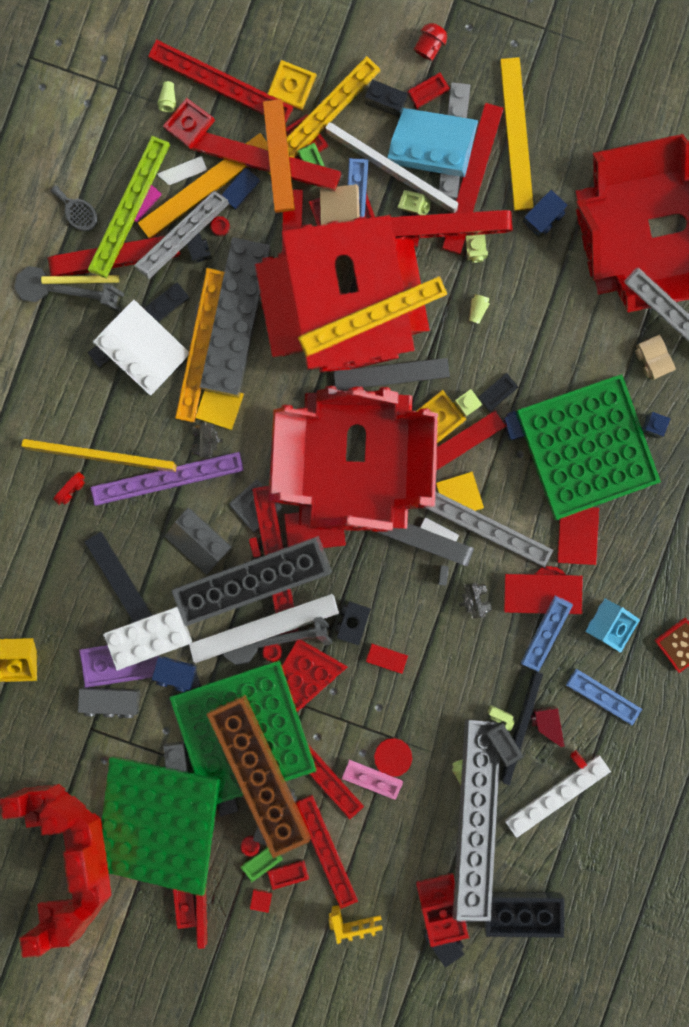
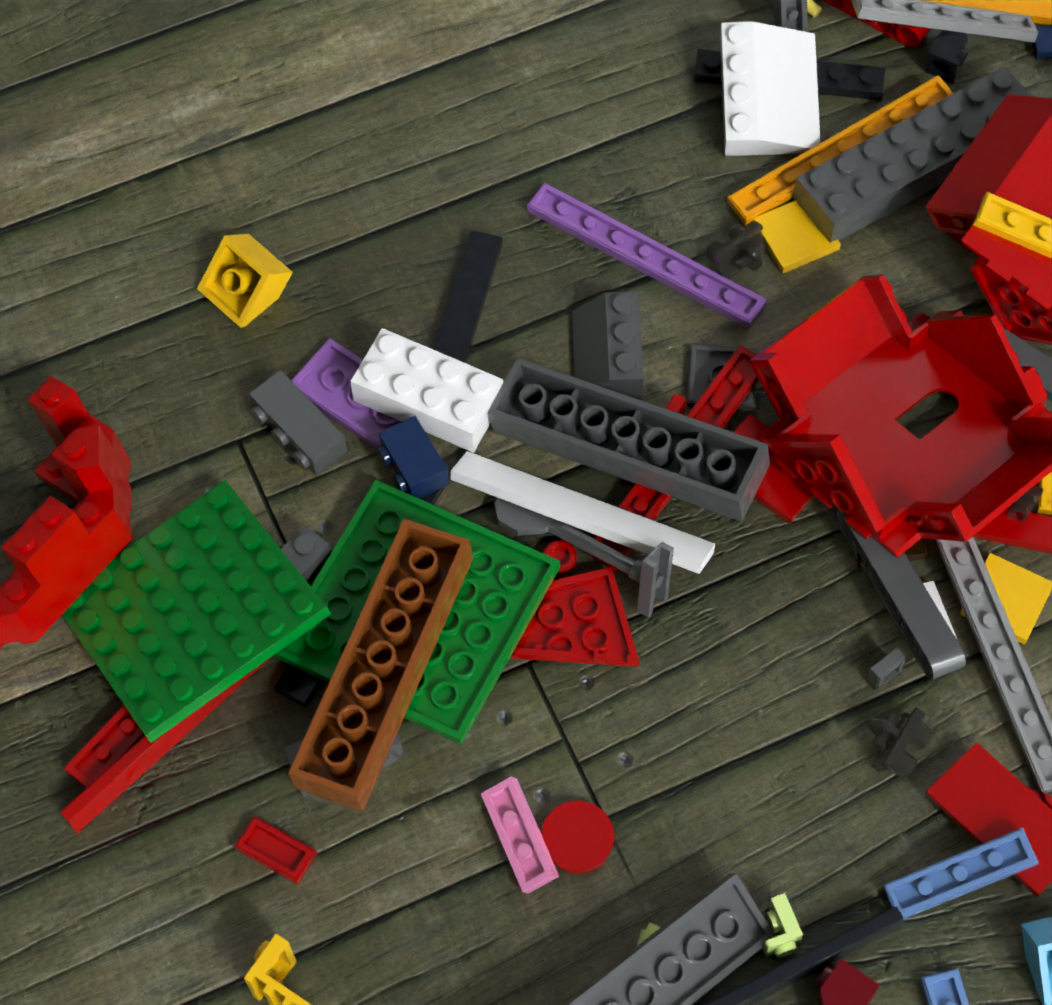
camera: 45 degrees right, 25 degrees down
yellow tile [22,439,177,473] -> none
red plate [53,472,85,505] -> none
red tile [210,216,230,237] -> none
red tile [241,836,260,856] -> none
bright green tile [241,846,283,882] -> none
red tile [250,889,273,913] -> none
red tile [295,794,358,909] -> none
red tile [308,744,364,819] -> none
black brick [335,601,371,645] -> none
red tile [366,643,408,674] -> none
dark grey tile [486,723,523,766] -> none

